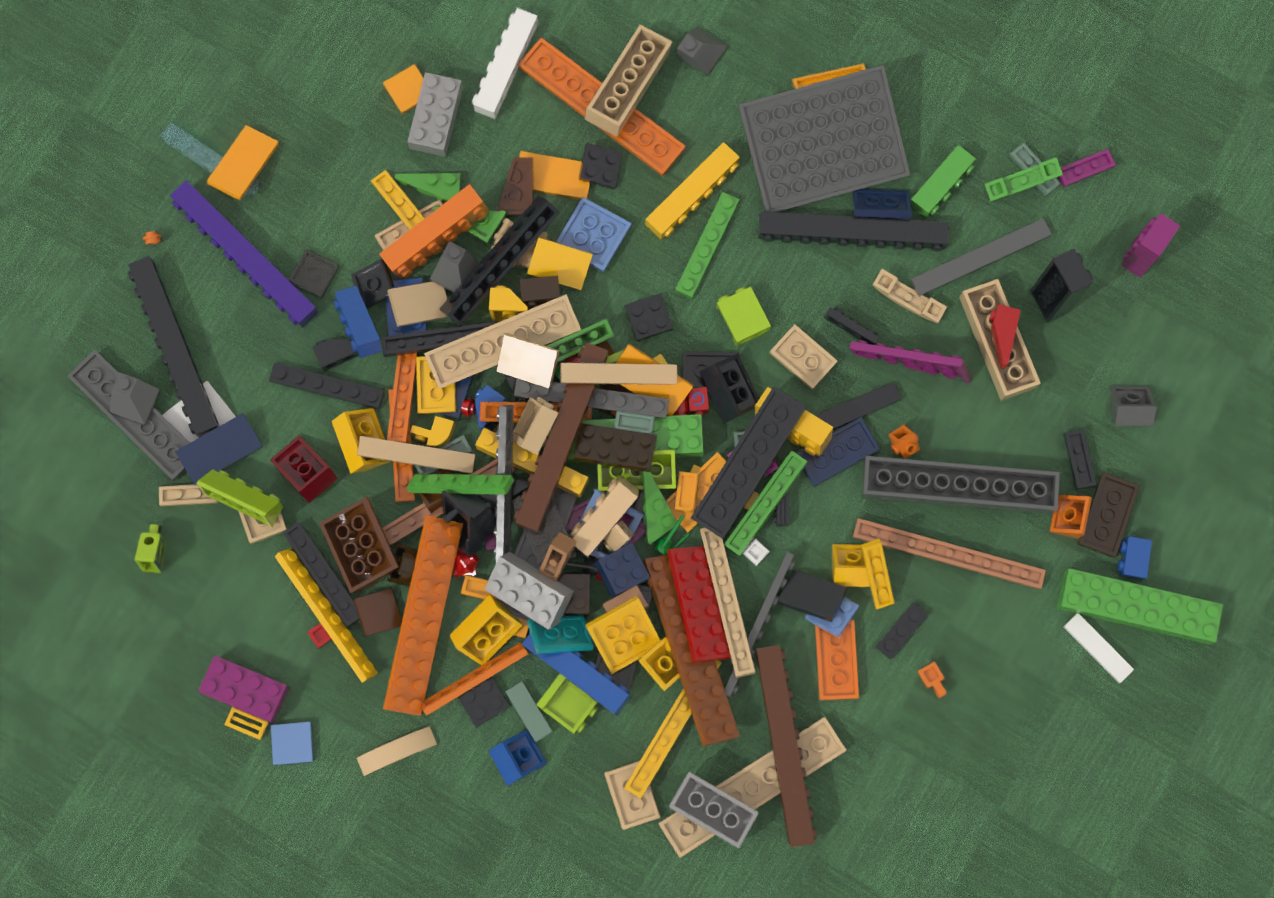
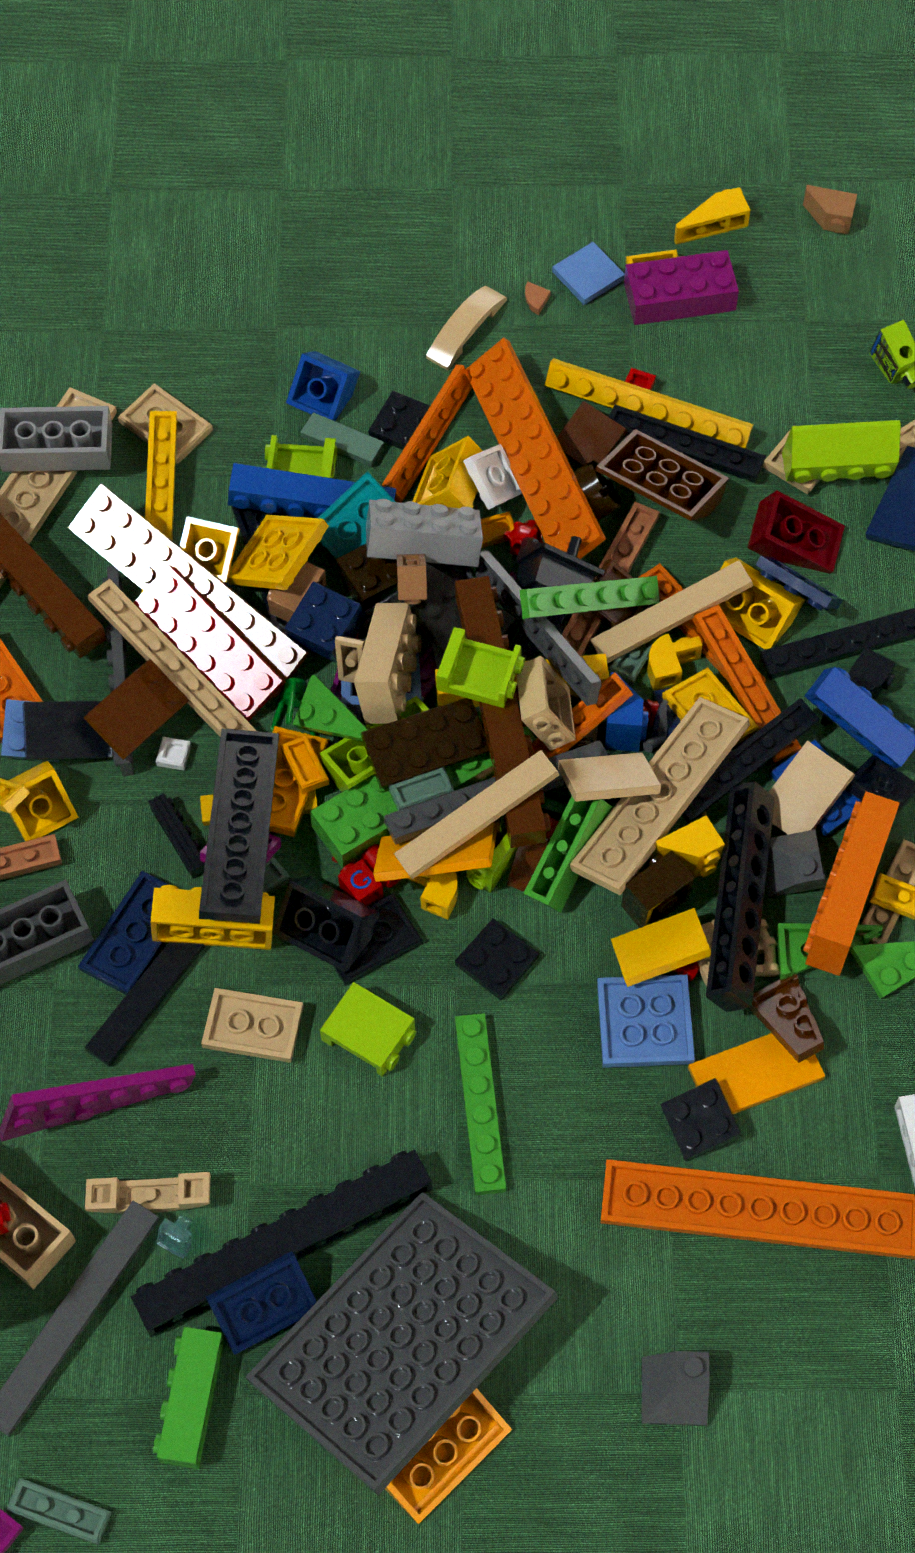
camera: 150 degrees right, 15 degrees down
tan brick [585,25,672,137] -> none
yellow brick [645,142,740,240] -> none
bright green plate [724,450,808,557] -> none
black plate [825,307,879,345] -> none
orange brick [888,425,920,459] -> none
bright green slope [985,157,1063,201] -> none
none -> reddish brown slope [84,659,189,760]
none -> clear light blue tile [157,1214,192,1259]
none -> lime panel [436,627,525,708]
none -> white plate [463,444,522,510]
none -> nougat tile [525,282,551,315]
none -> dark grey bar [643,699,668,752]
none -> yellow slope [674,187,750,245]
none -> dark blue plate [756,556,843,611]
none -> medium nougat slope [803,185,857,235]

